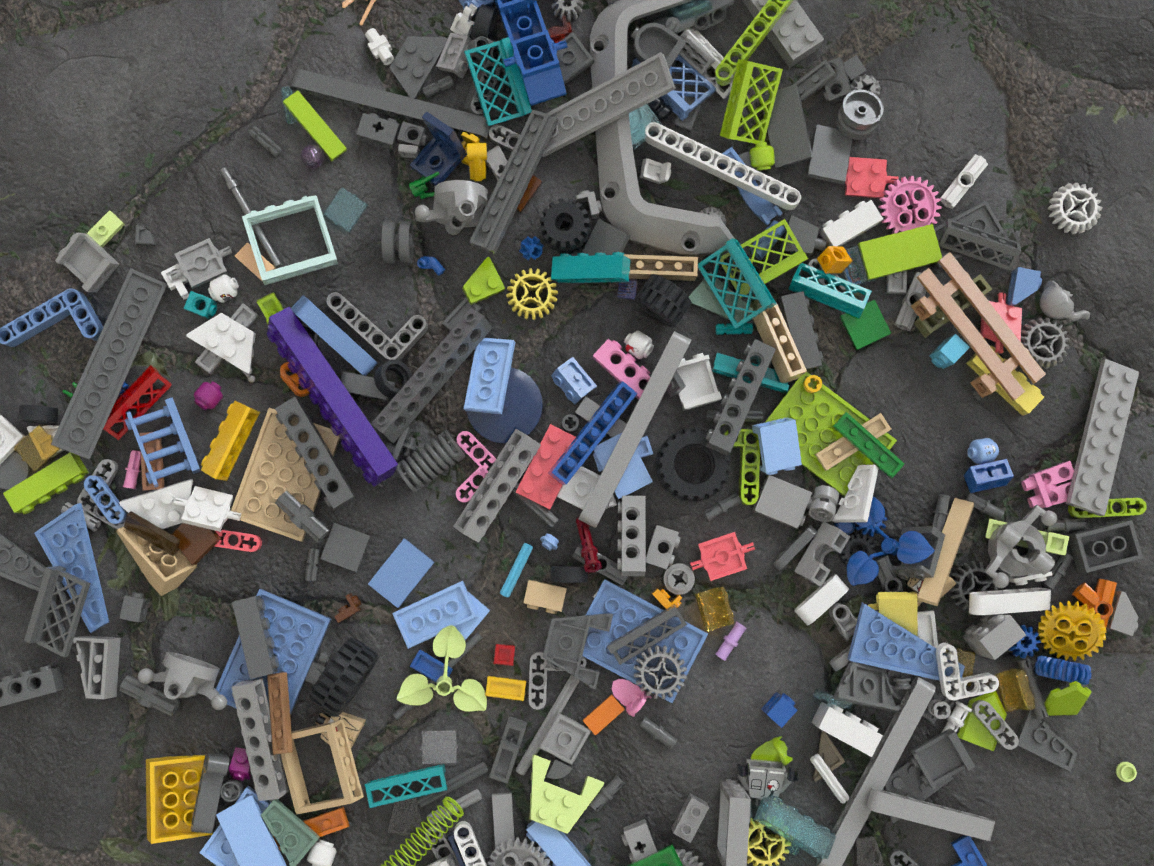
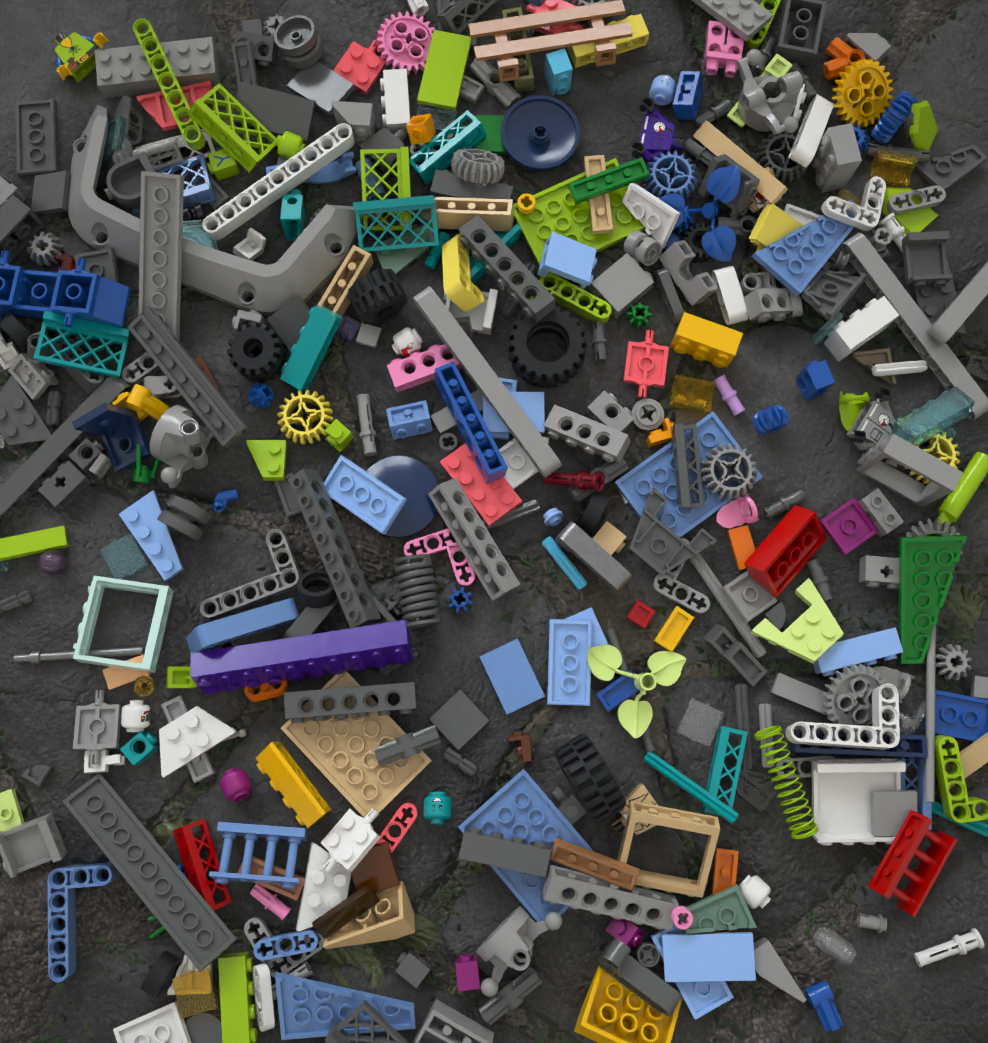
camera: 65 degrees left, 5 degrees down
none -> light blue wing [119,490,184,581]
none -> clear yellow bush [134,675,154,697]
none -> coral wing [136,80,213,131]
none -> lime brick [207,149,240,181]
none -> white beam [252,963,275,1032]
none -> teal torso [280,189,307,241]
none -> lime brick [325,419,354,452]
none -> light grey slope [332,101,376,146]
none -> light grey tile [356,323,382,349]
none -> light grey pin [356,394,377,456]
none -> teal head [423,792,452,825]
none -> light yellow beam [442,234,484,312]
none -> blue gear [447,587,473,613]
none -> light grey gear [451,148,505,185]
none -> magenta brick [455,954,481,992]
none -> dark blue dish [501,95,580,172]
none -> flat silver beam [555,521,632,592]
none -> green gear [626,302,652,329]
none -> dark purple torso [631,97,684,163]
none -> medium blue gear [644,150,698,199]
none -> teal axle [644,752,739,823]
none -> yellow brick [670,312,743,368]
none -> bright pink bush [671,906,693,929]
none -> light grey brick [743,288,793,322]
none -> red slope [744,505,827,598]
none -> blue gear [753,405,790,435]
none -> magenta plate [819,498,879,556]

